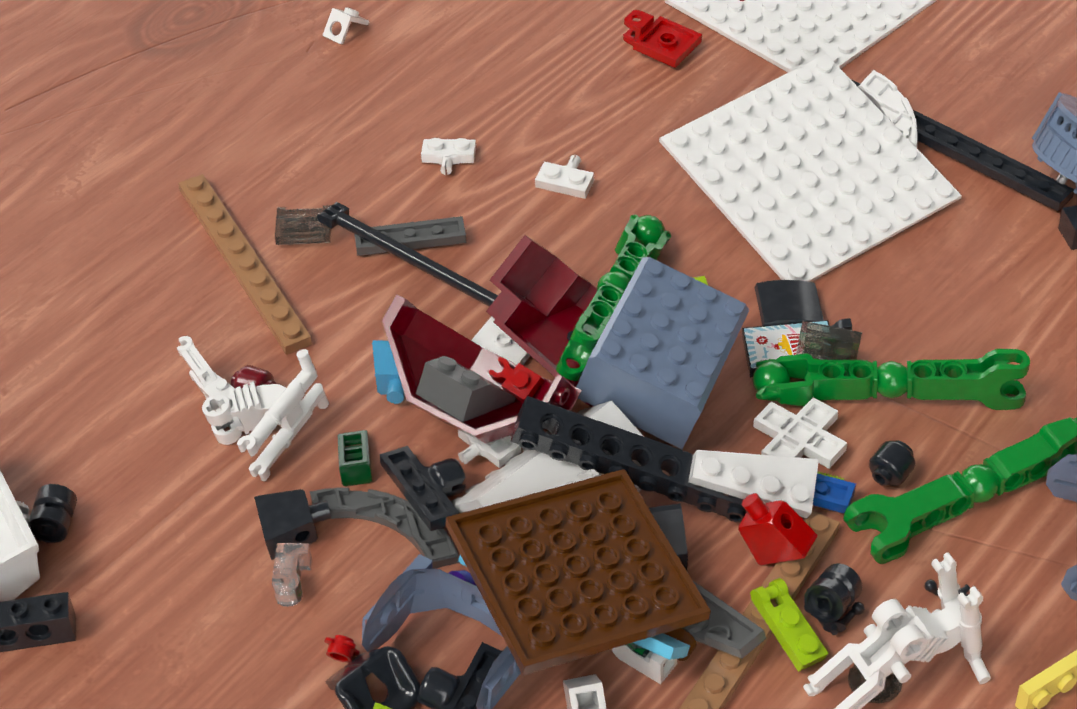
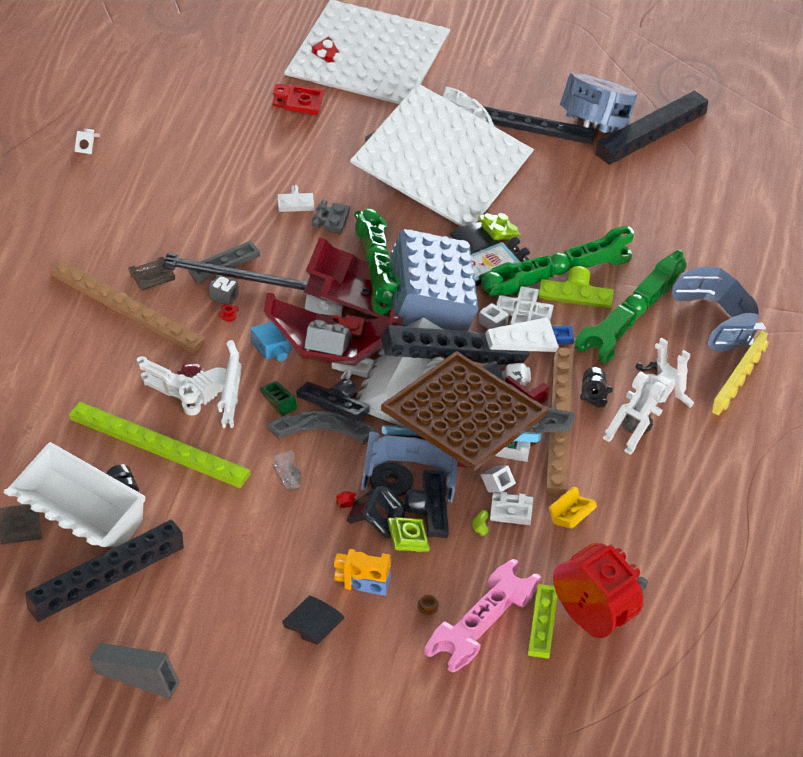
camera: 30 degrees left, 0 degrees up
black torso [254,489,332,560] -> none
white plate [421,138,476,175] -> none
red torso [738,493,818,565] -> none
lime plate [750,578,829,672] -> none
clear smoke plate [796,321,862,360] -> none
black head [869,440,915,486] -> none
none -> lime plate [69,402,250,488]
none -> dark grey brick [208,275,238,305]
none -> red plate [218,304,239,322]
none -> dark grey plate [312,200,350,234]
none -> black wheel [370,463,413,496]
none -> lime piece [478,213,521,240]
none -> white brick [479,303,509,329]
none -> white head [502,363,531,387]
none -> dark red bracket [505,376,549,404]
none -> lime plate [539,266,614,309]

